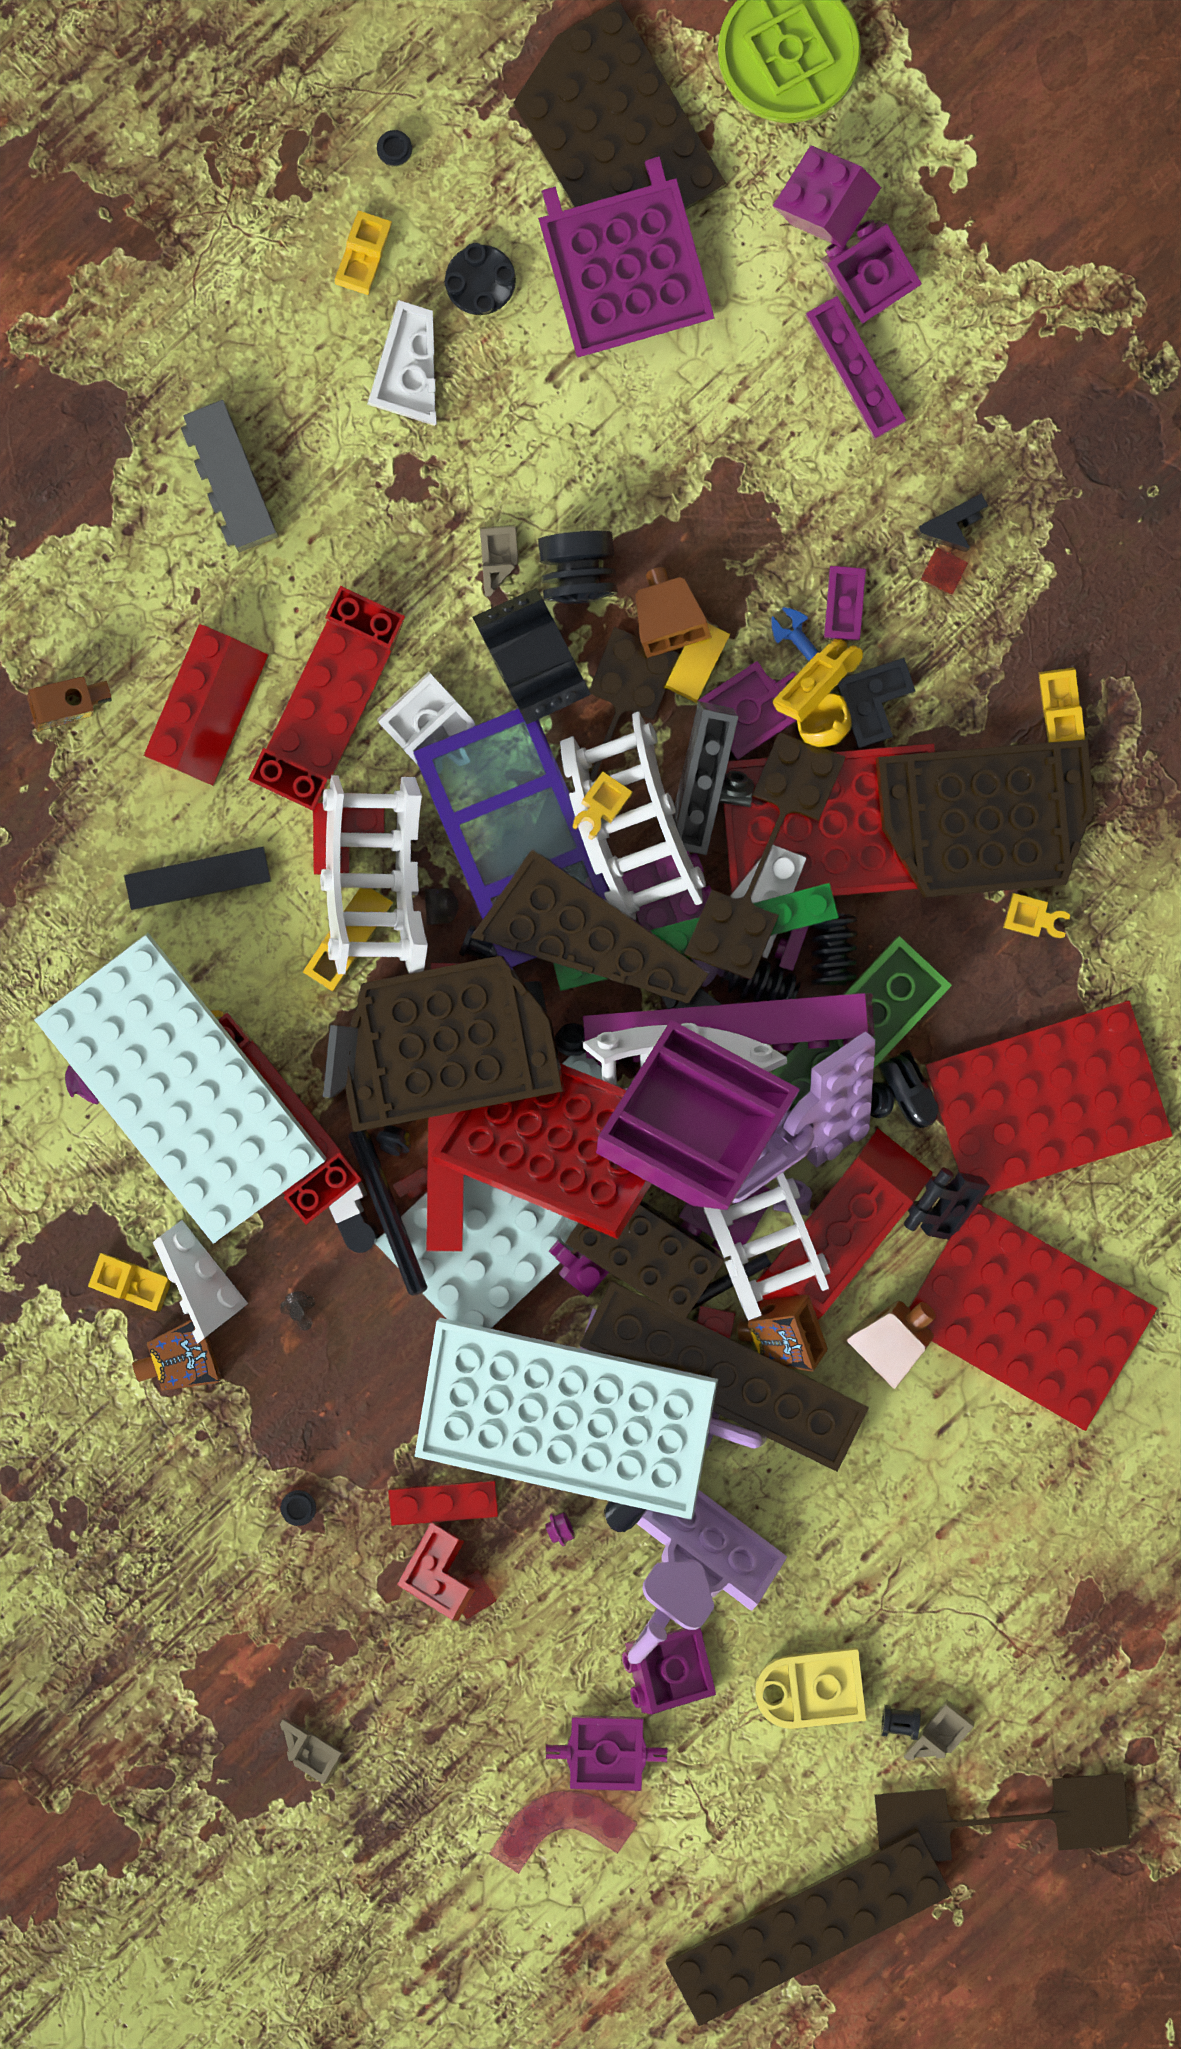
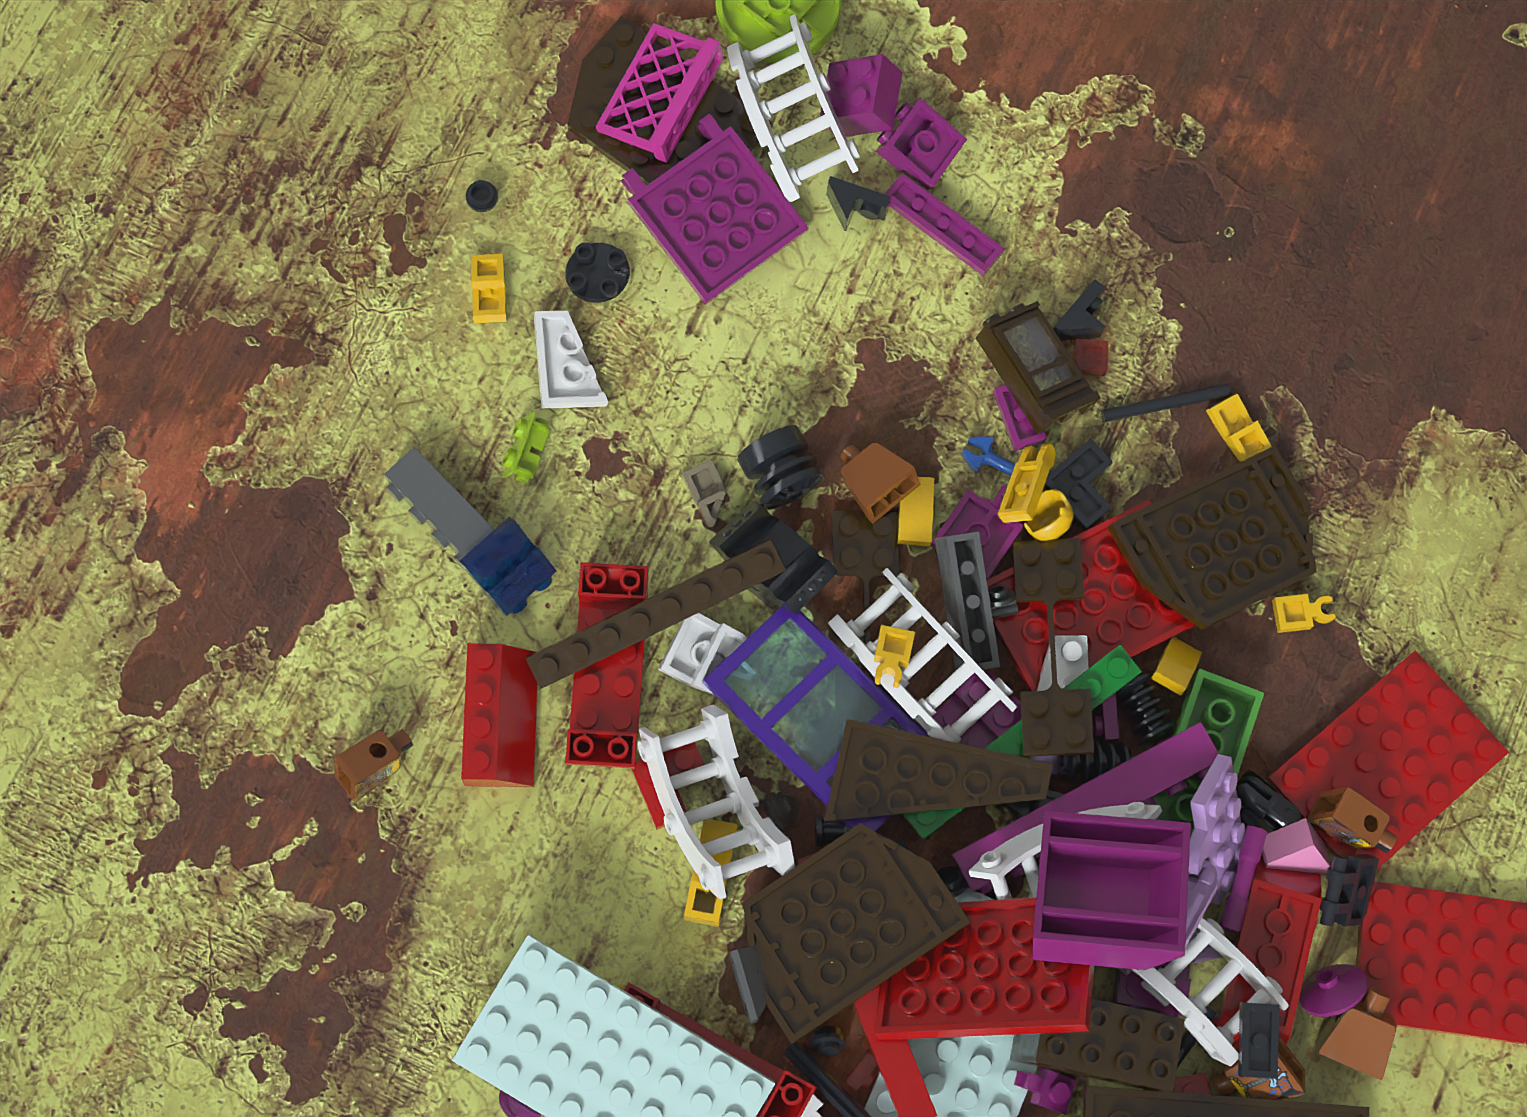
camera: 25 degrees left, 15 degrees down
black tile [124,846,272,910] -> none
none -> clear blue plate [459,517,557,616]
none -> lime hinge [502,411,550,484]
none -> dark brown plate [526,538,787,689]
none -> dark pink fence [596,23,724,163]
none -> white fence [727,14,861,203]
none -> black slope [826,176,891,231]
none -> dark brown door [976,301,1101,435]
none -> black bar [1101,383,1231,423]
none -> yellow slope [1151,637,1202,695]
none -> magenta piece [1219,826,1267,933]
none -> black plate [1238,1002,1279,1079]
none -> bright pink slope [1262,818,1332,874]
none -> magenta dish [1299,964,1368,1017]
none -> dark orange torso [1307,787,1397,853]

